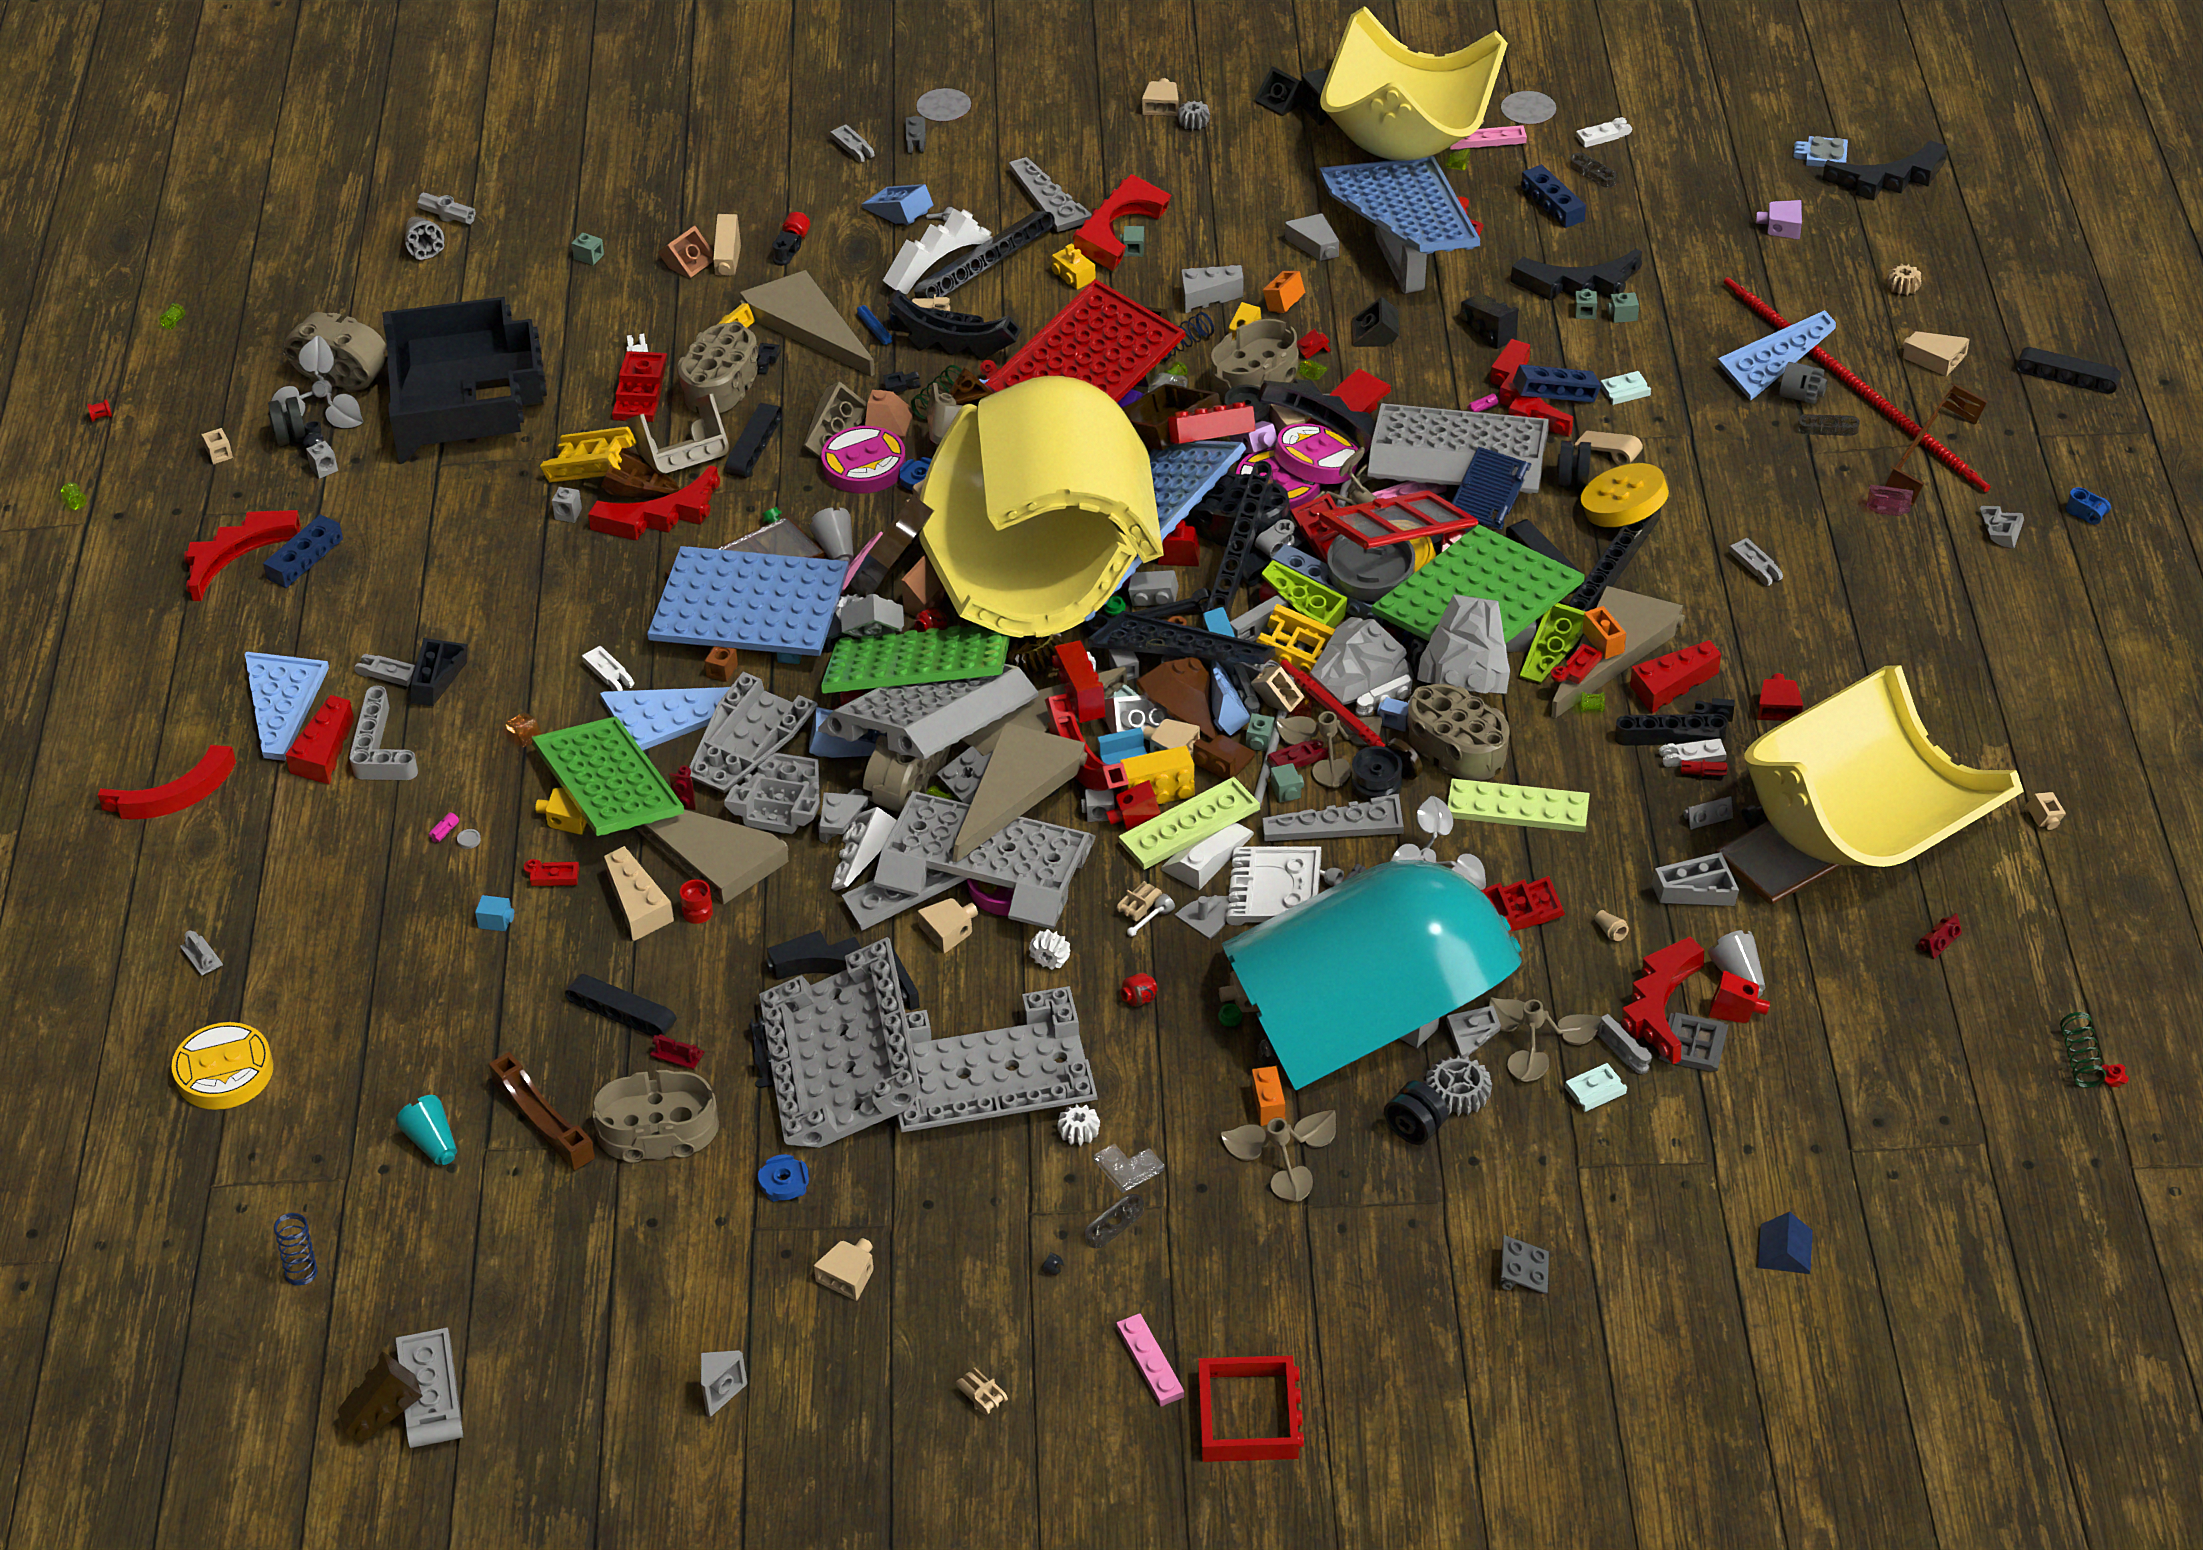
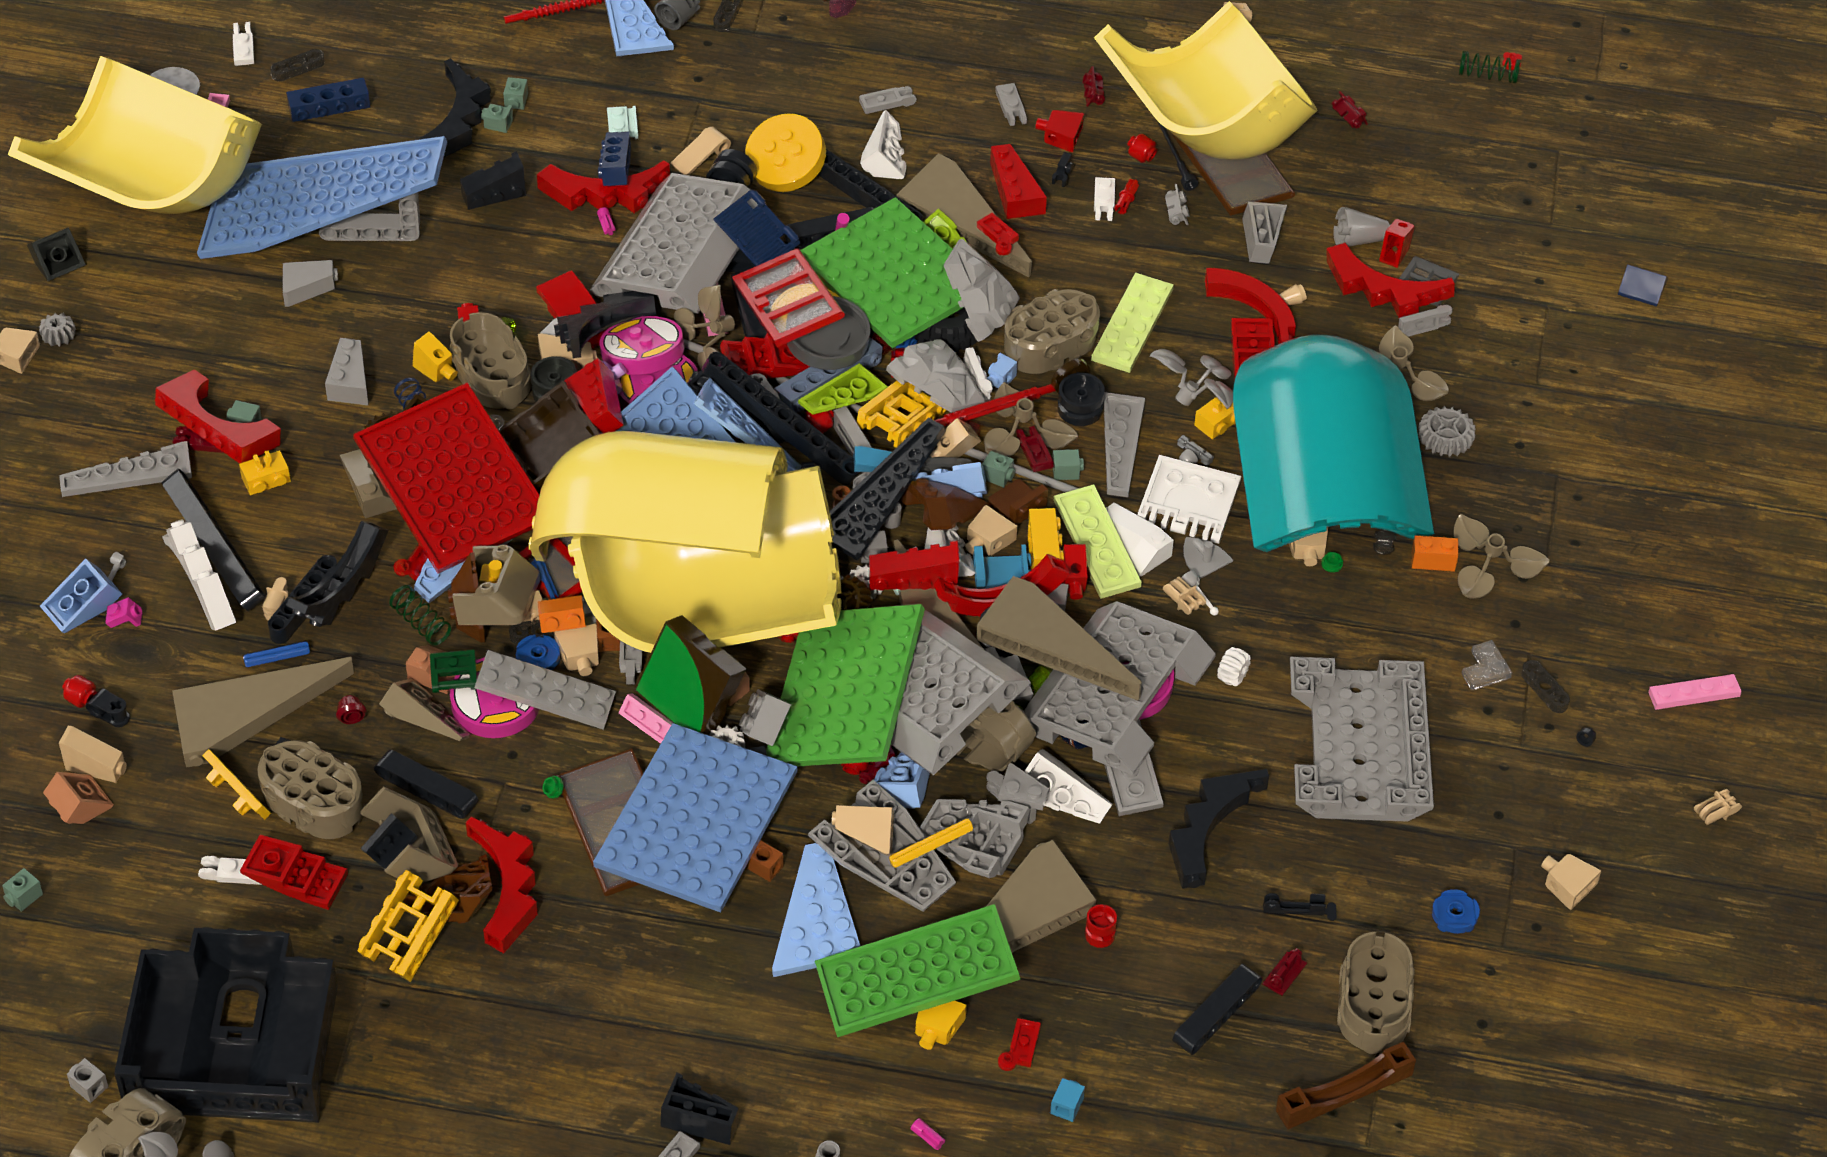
camera: 80 degrees left, 5 degrees up
light grey piece [457,829,481,849] -> none
clear orange bracket [505,713,542,746] -> none
light grey brick [552,487,582,523] -> none
white hinge [582,646,634,691] -> none
tan wedge [604,846,674,941] -> none
dark red hinge [669,765,696,810] -> none
light grey slope [701,1350,747,1417] -> none
light grey slope [759,937,920,1148] -> none
light grey cone [809,507,854,565] -> none
black plate [883,371,921,393] -> none
red head [914,607,947,633] -> none
tan torso [918,898,978,953] -> none
white gear [1058,1103,1100,1146] -> none
red head [1120,973,1157,1007] -> none
red window [1198,1355,1304,1462] -> none
orange brick [1263,271,1305,313] -> none
pearl dark grey slope [1301,68,1328,126] -> none
pearl dark grey slope [1352,296,1399,347] -> none
black wheel [1384,1080,1449,1145] -> none
dark grey hinge [1500,1235,1549,1294] -> none
light aqua plate [1565,1063,1627,1112] -> none
clear neon green bush [1581,692,1605,712] -> none
orange brick [1582,606,1626,659] -> none
black beam [1614,714,1728,746] -> none
none -> dark pink bracket [105,597,142,628]
none -> dark red cone [336,695,367,724]
none -> black bracket [360,813,418,869]
none -> dark green plate [430,650,477,693]
none -> light grey plate [474,650,616,730]
none -> light blue wing [693,378,801,472]
none -> tan slope [832,805,894,856]
none -> dark pink piece [835,213,849,231]
none -> white wedge [860,110,906,179]
none -> yellow axle [889,818,973,868]
none -> light grey hinge [995,83,1027,126]
none -> red arch [1205,268,1296,344]

